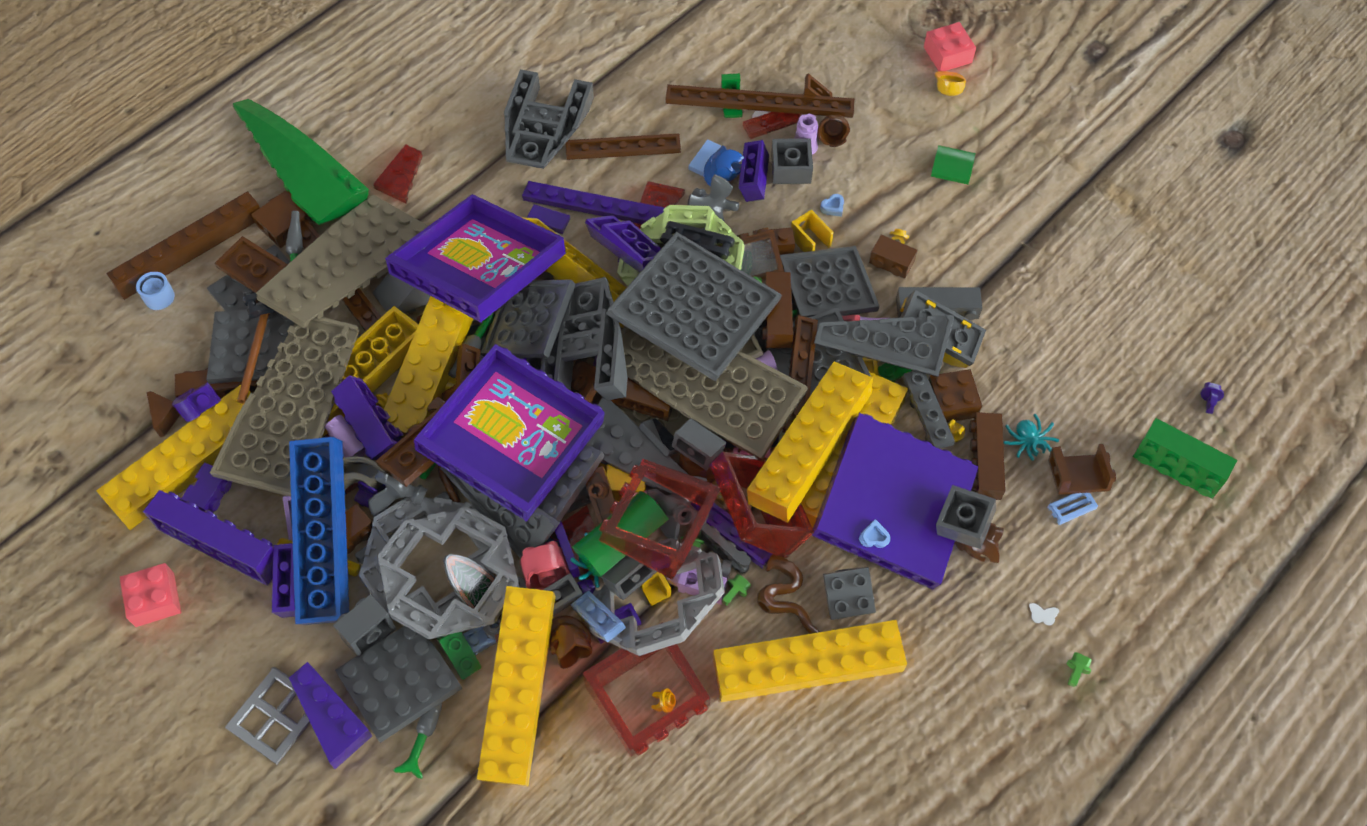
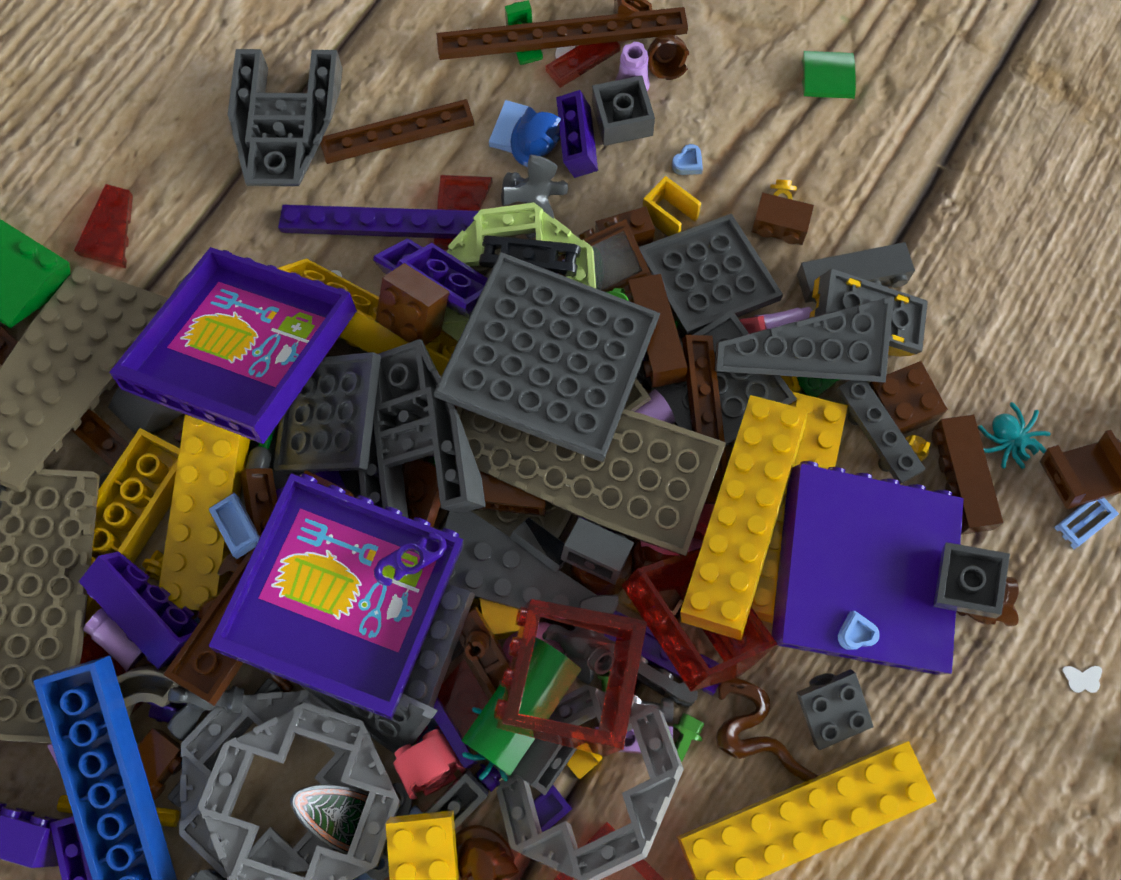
camera: 10 degrees left, 10 degrees up
dark purple tile [527,204,570,234] -> none
light blue tile [571,591,626,643] -> none
none -> light blue tile [209,493,260,559]
none -> dark purple piece [374,532,447,586]
none -> reddish brown brick [375,263,450,346]

